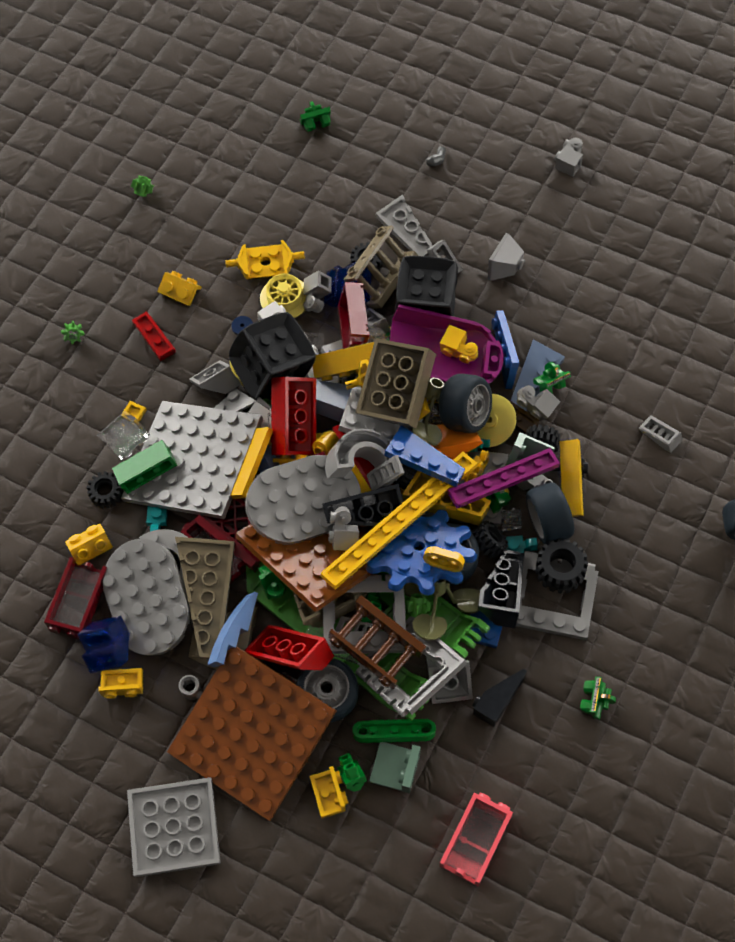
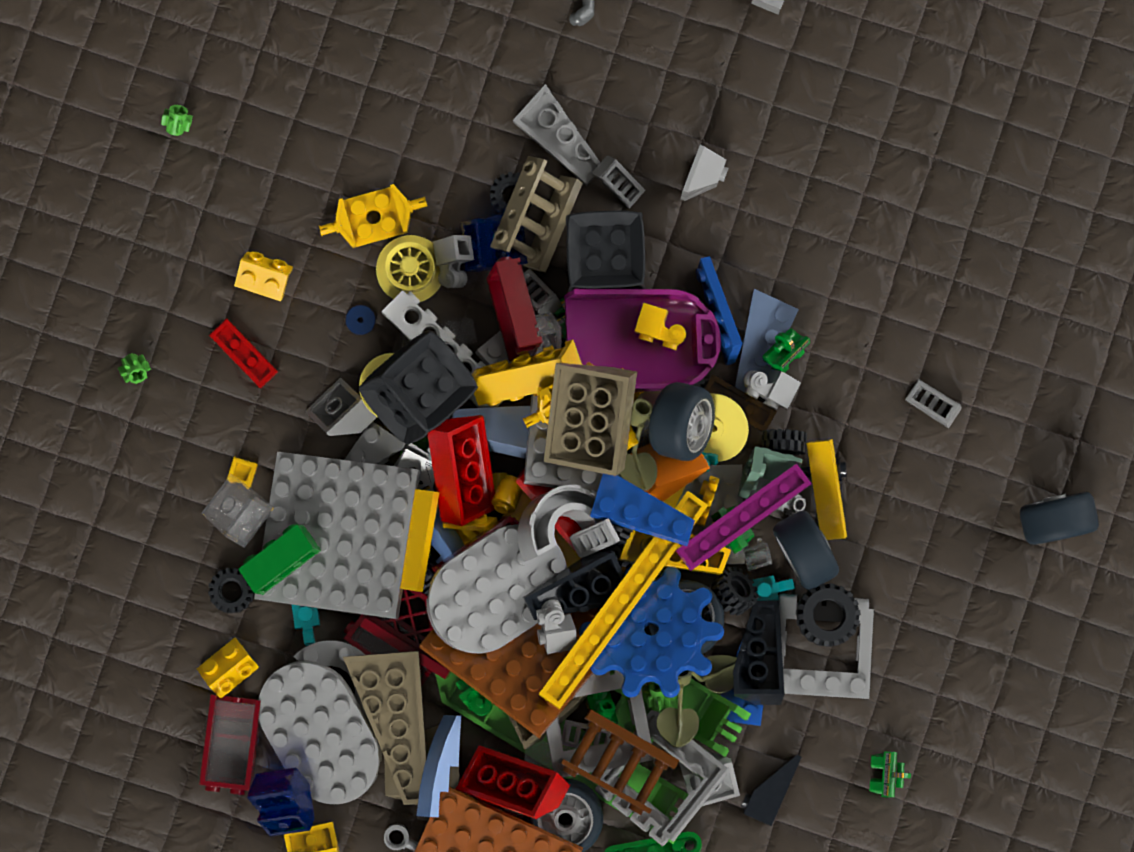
camera: 15 degrees left, 20 degrees up
yellow plate [423,546,465,572] -> none

